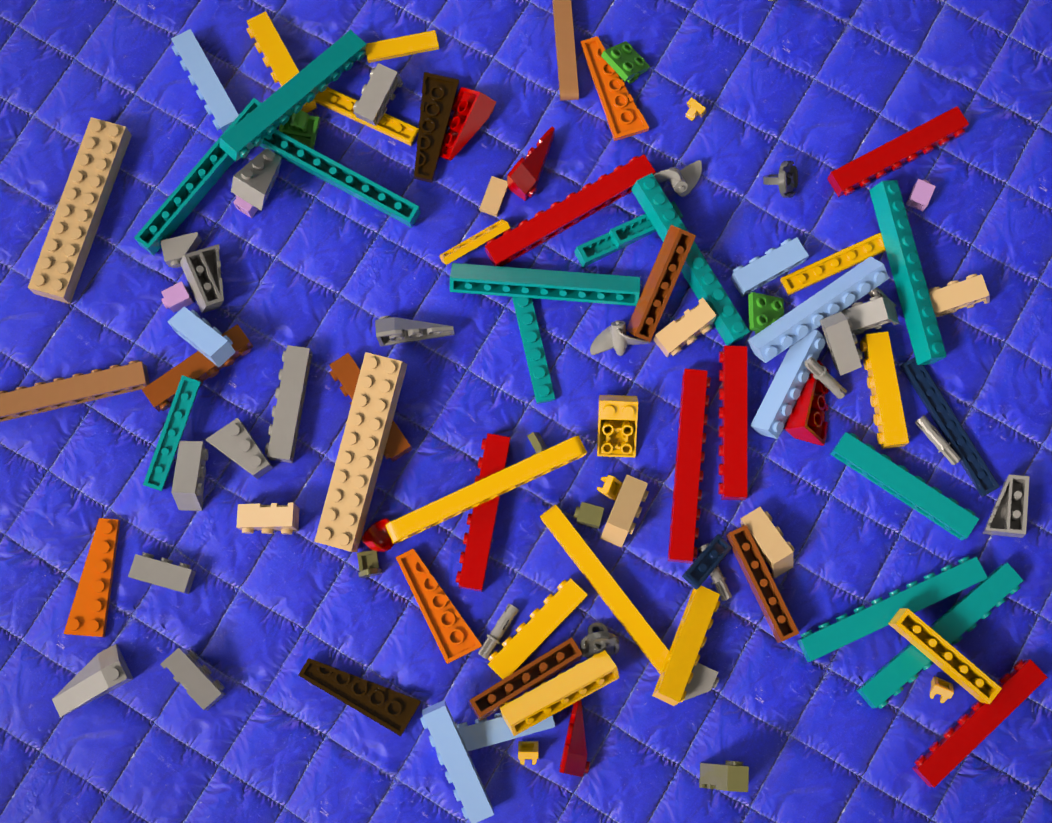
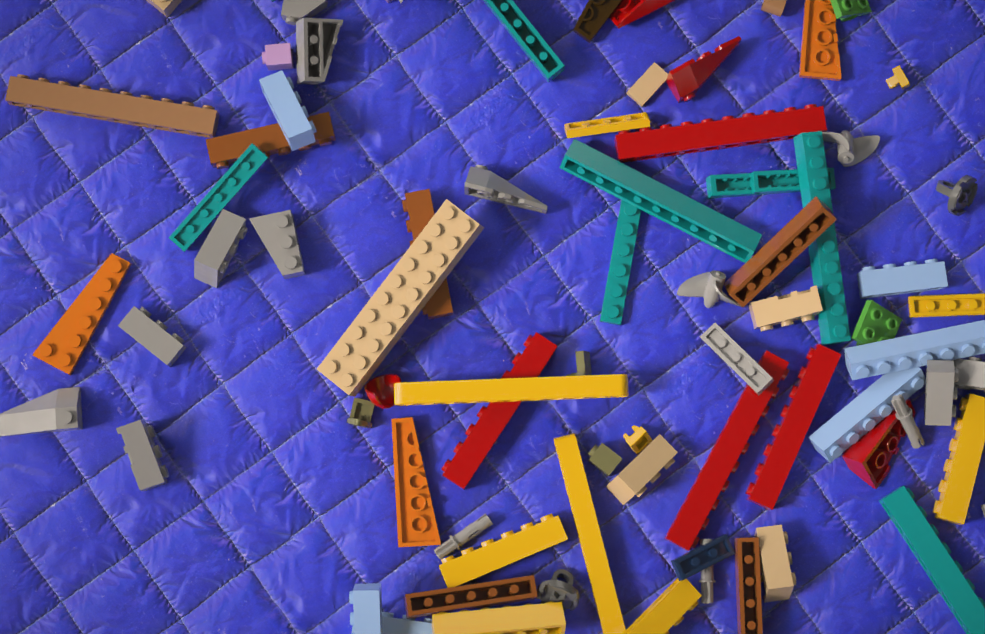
camera: 20 degrees right, 5 degrees up
tan wedge [236,502,299,535] -> none
light grey brick [265,345,312,463] -> none
dark brown wing [298,658,421,736] -> none
yellow slope [597,395,638,458] -> none
none -> light grey plate [700,323,774,395]

